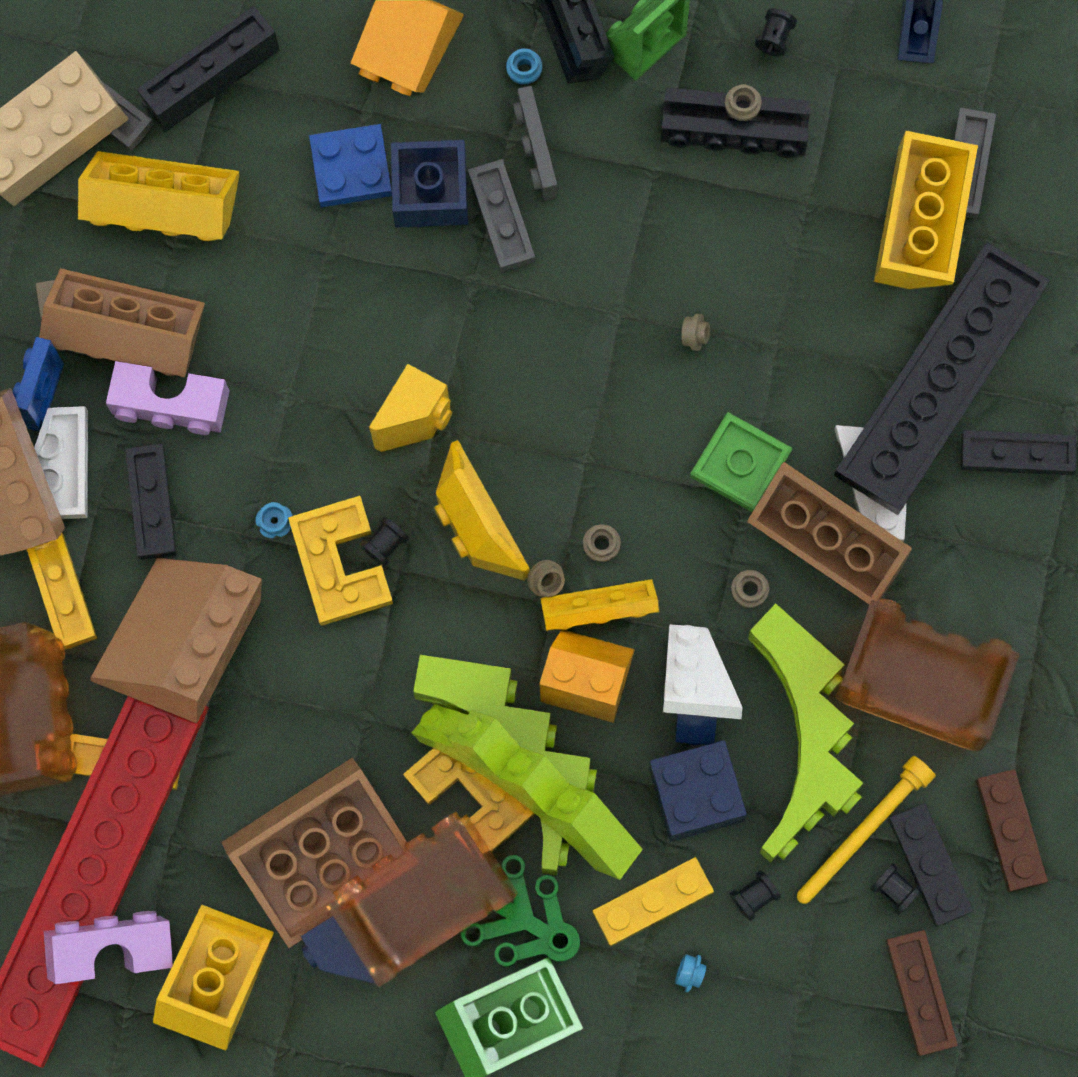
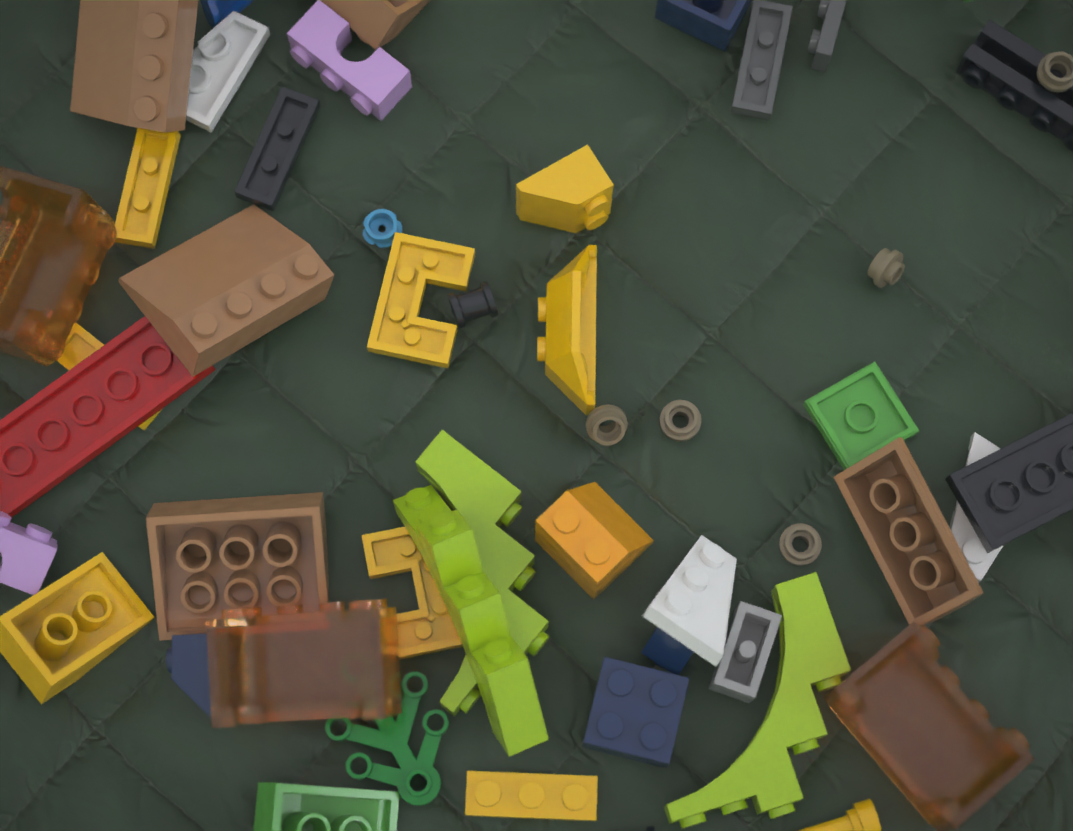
camera: 25 degrees right, 0 degrees up
yellow plate [540,579,659,631] -> none
none -> light grey brick [708,601,782,703]

